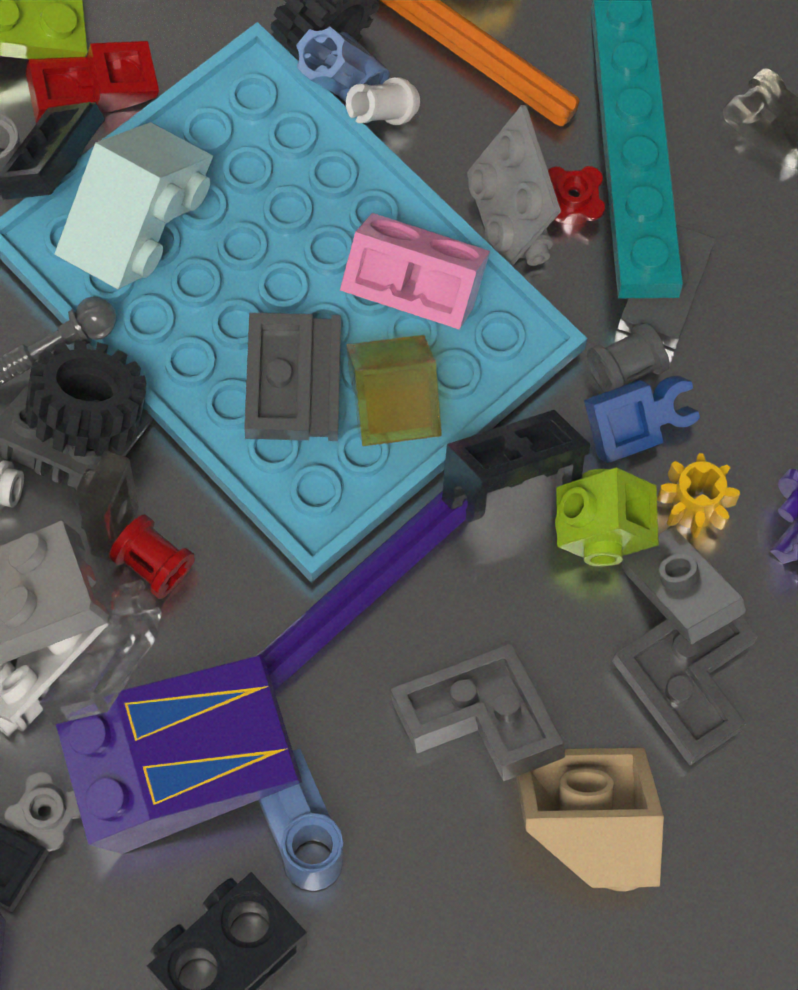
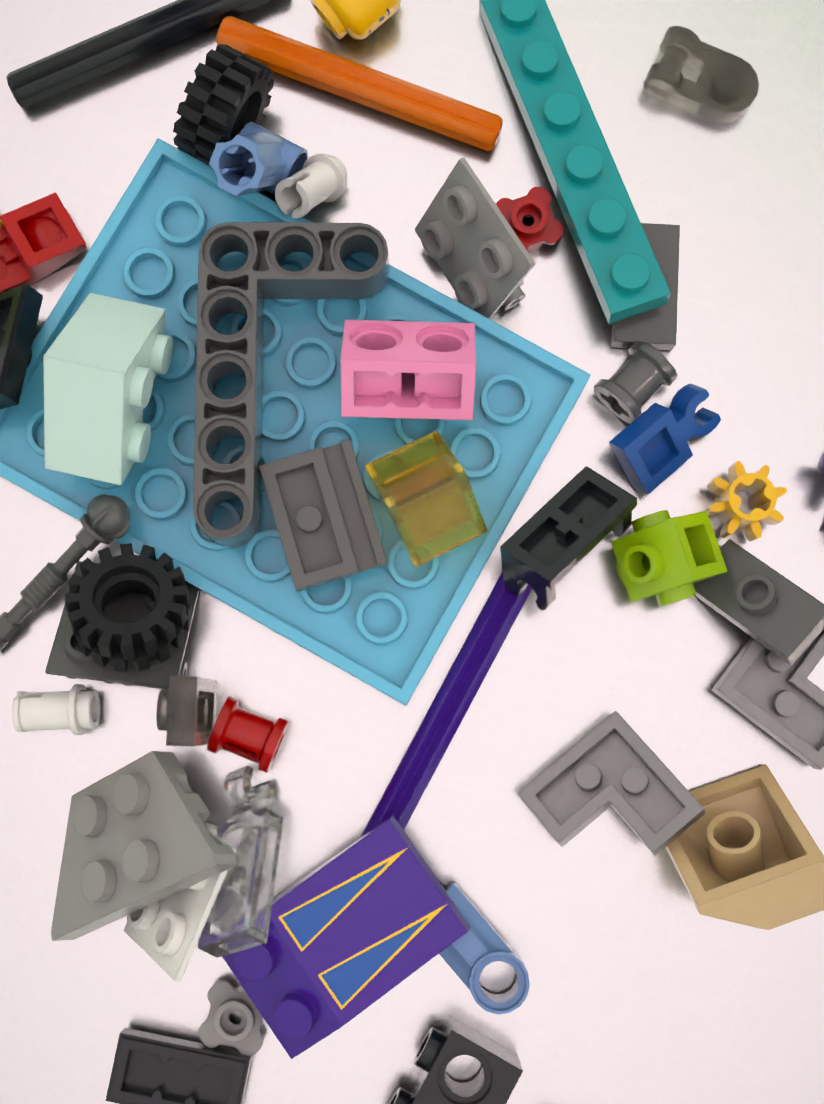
camera: 15 degrees left, 15 degrees up
none -> dark grey beam [193,222,389,547]

